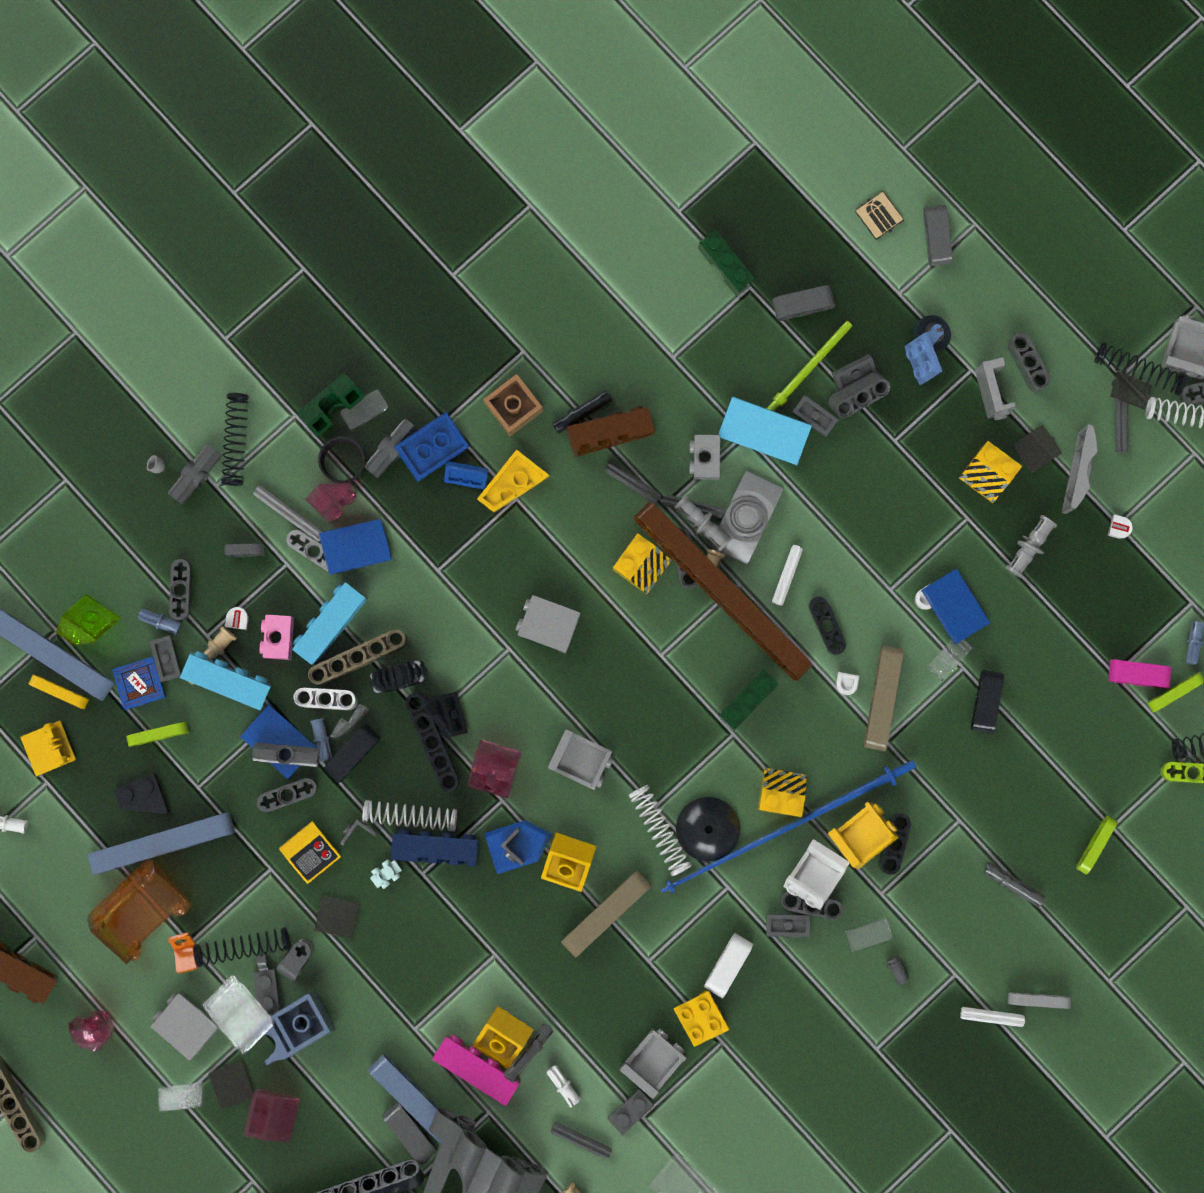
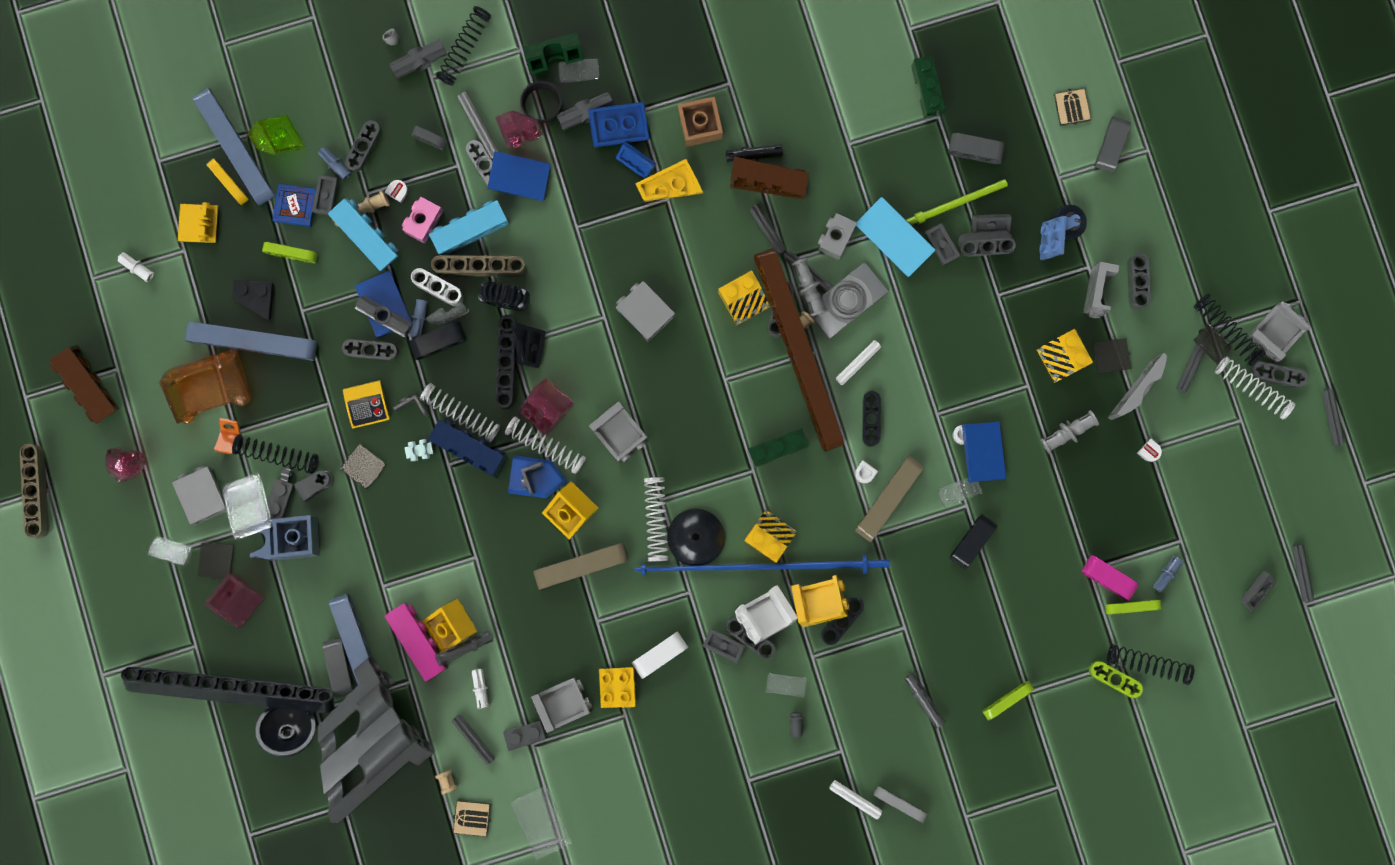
camera: 25 degrees right, 0 degrees up
none -> white piece [505,416,586,475]

